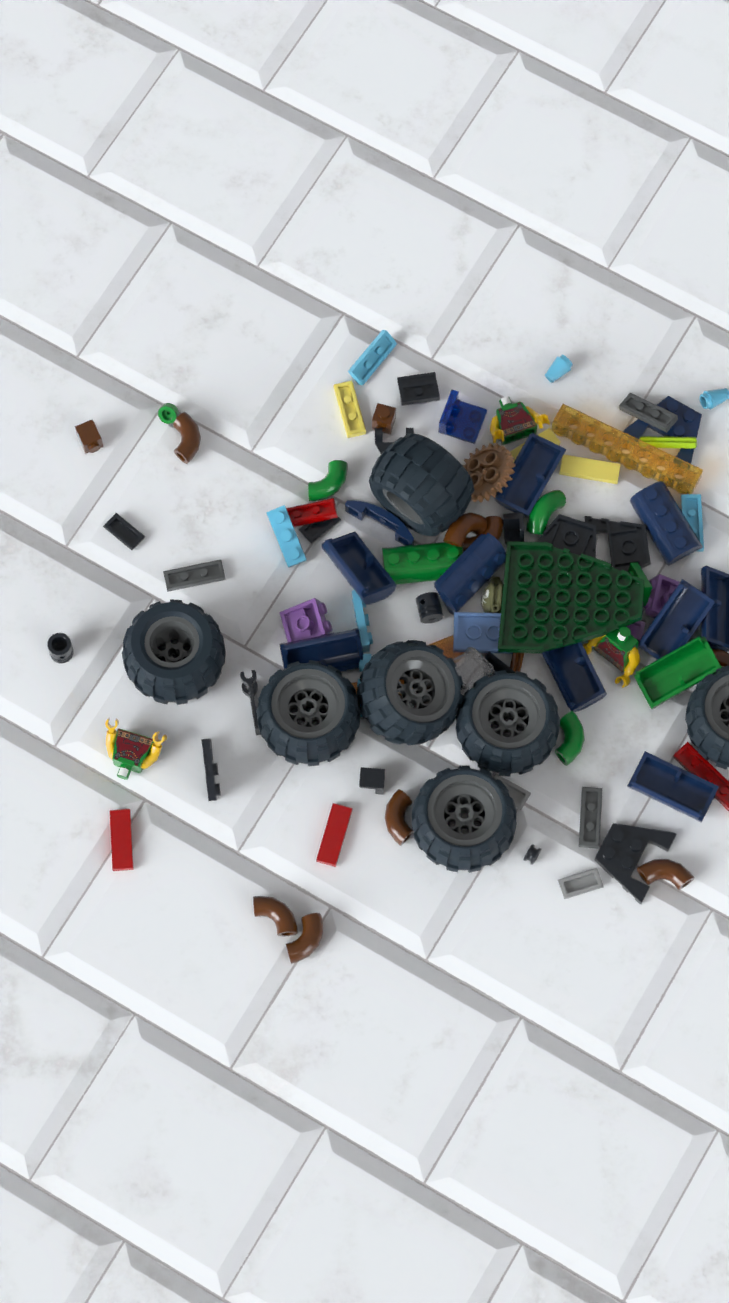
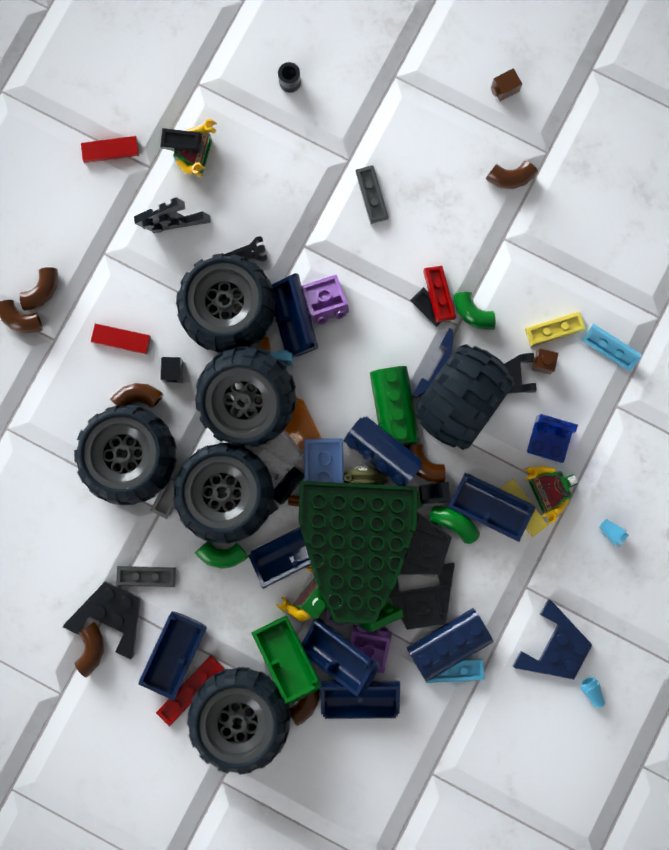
camera: 90 degrees right, 15 degrees up
black tile [103,513,145,550] -> none
black wheel [122,599,226,705] -> none
green tile [158,403,179,424] -> none
medium azure plate [266,505,307,568] -> none
dark blue container [322,531,397,605] -> none
medium azure plate [352,590,373,652] -> none
black plate [397,372,440,406] -> none
black piece [416,592,444,624] -> none
reddish brown cylinder [443,512,487,547] -> none
medium nougat gear [463,443,516,503] -> none
black bush [524,844,542,865] -> none
clear yellow brick [551,404,703,494] -> none
light grey tile [558,868,604,899] -> none
light yellow tile [559,455,621,484] -> none
dark grey tile [619,393,678,433] -> none
lime axle [639,436,697,449] -> none
none -> black tile [160,128,201,153]

